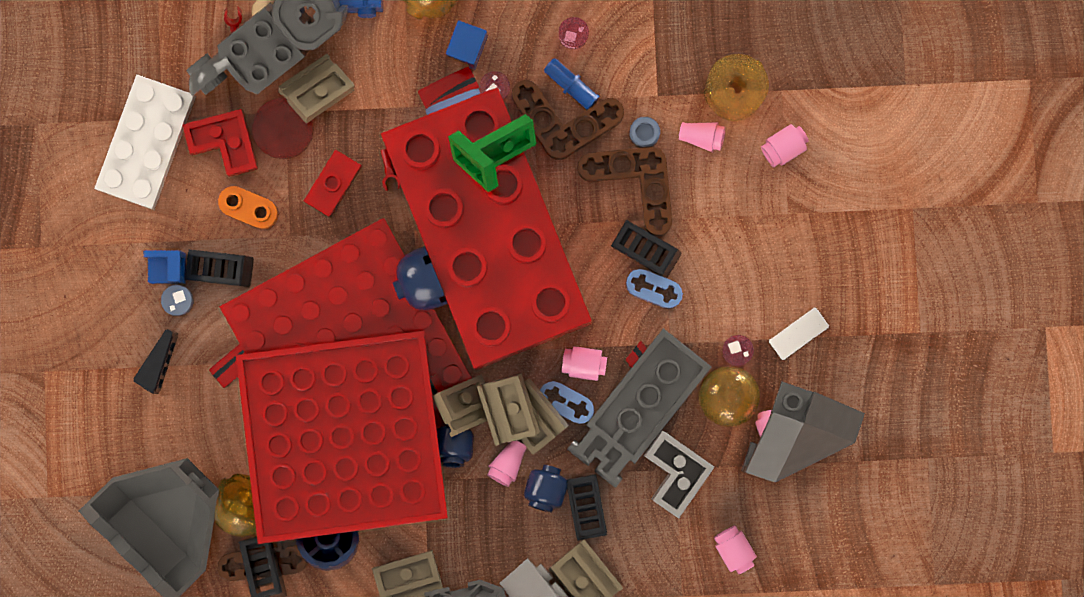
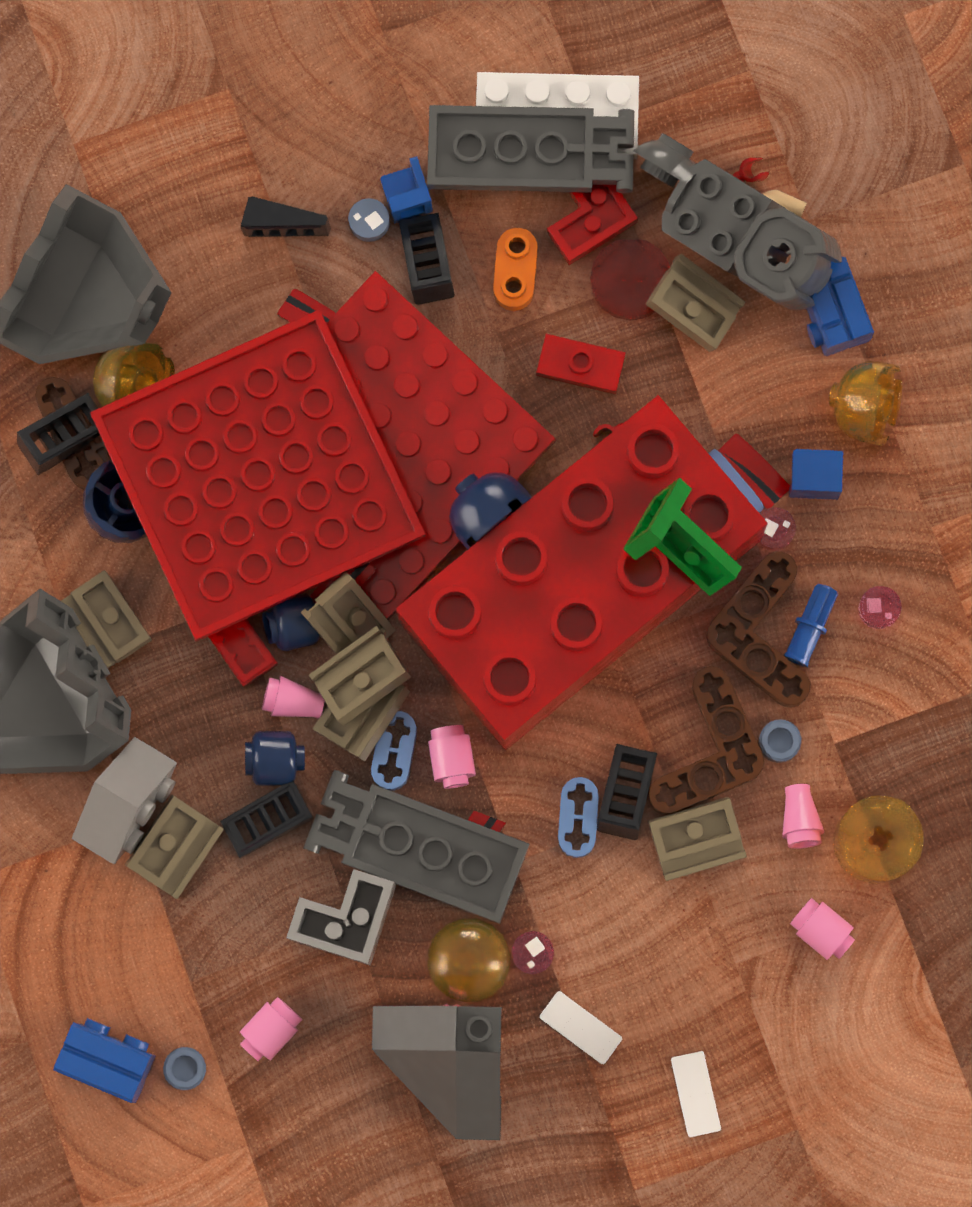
camera: 75 degrees right, 5 degrees down
none -> red plate [208,619,279,688]
none -> dark grey hinge [427,105,635,193]
none -> dark tan plate [648,797,747,881]
none -> white sticker [671,1051,721,1137]

